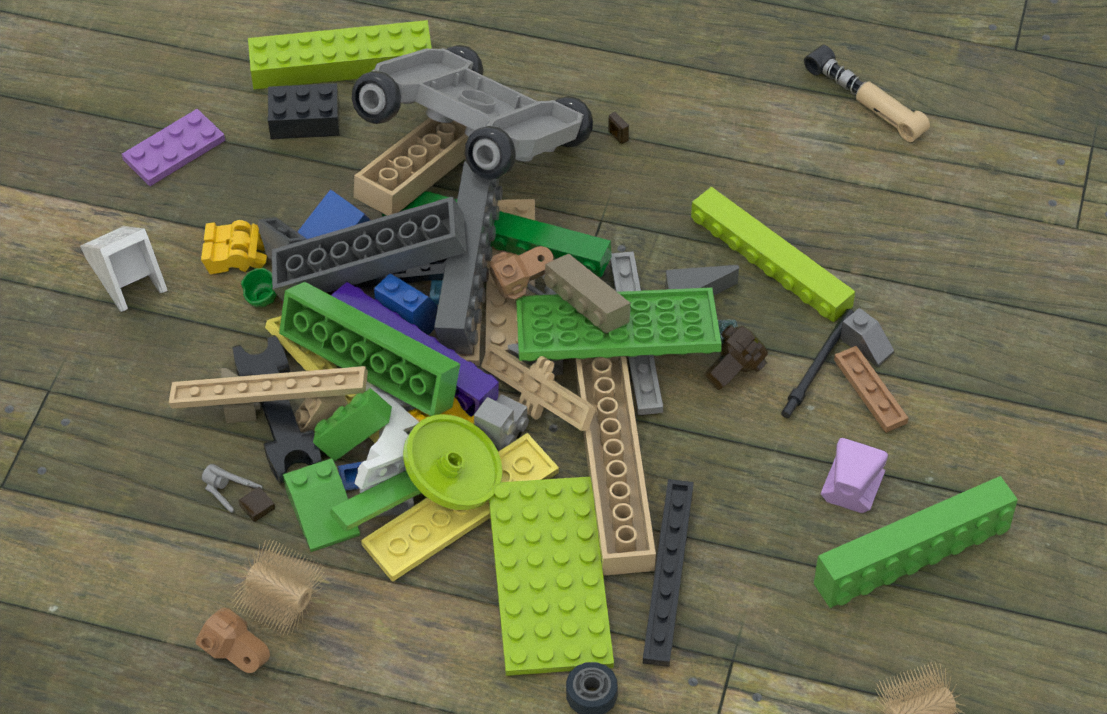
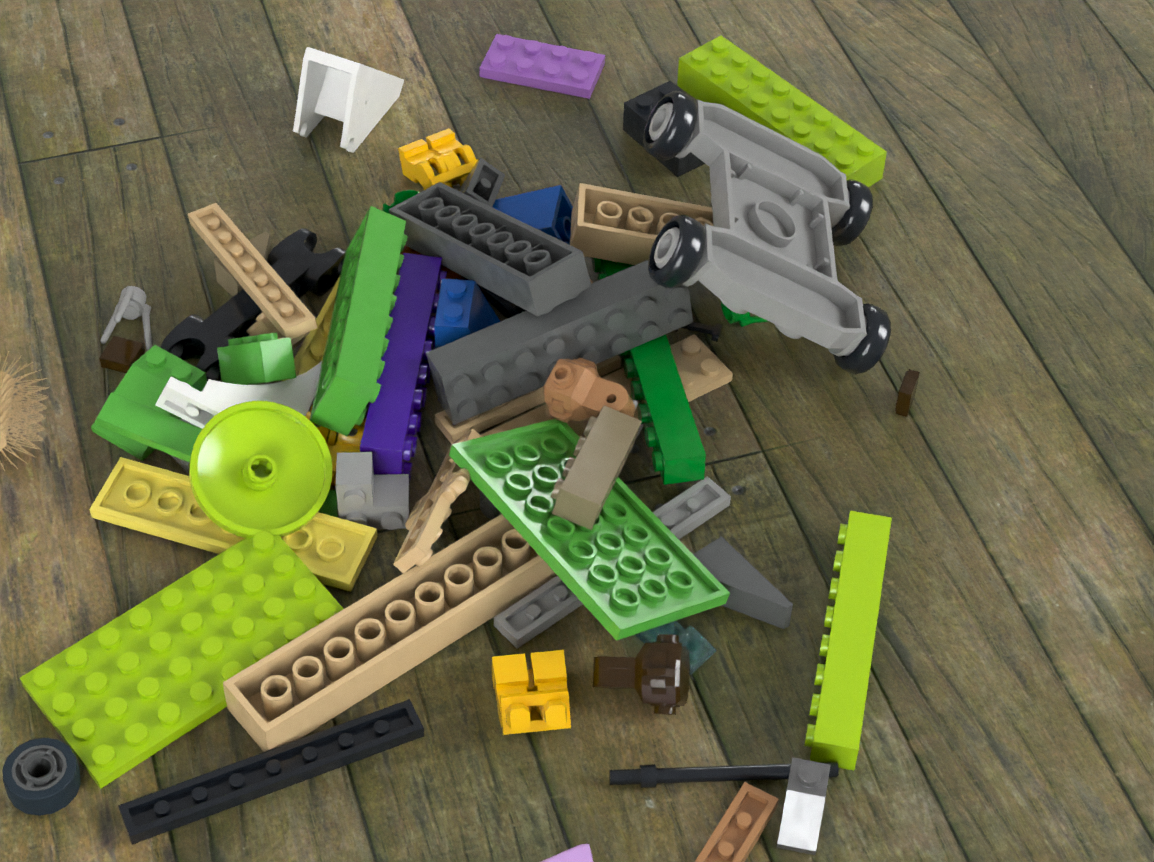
camera: 55 degrees right, 5 degrees down
none -> yellow hips [492,650,571,735]

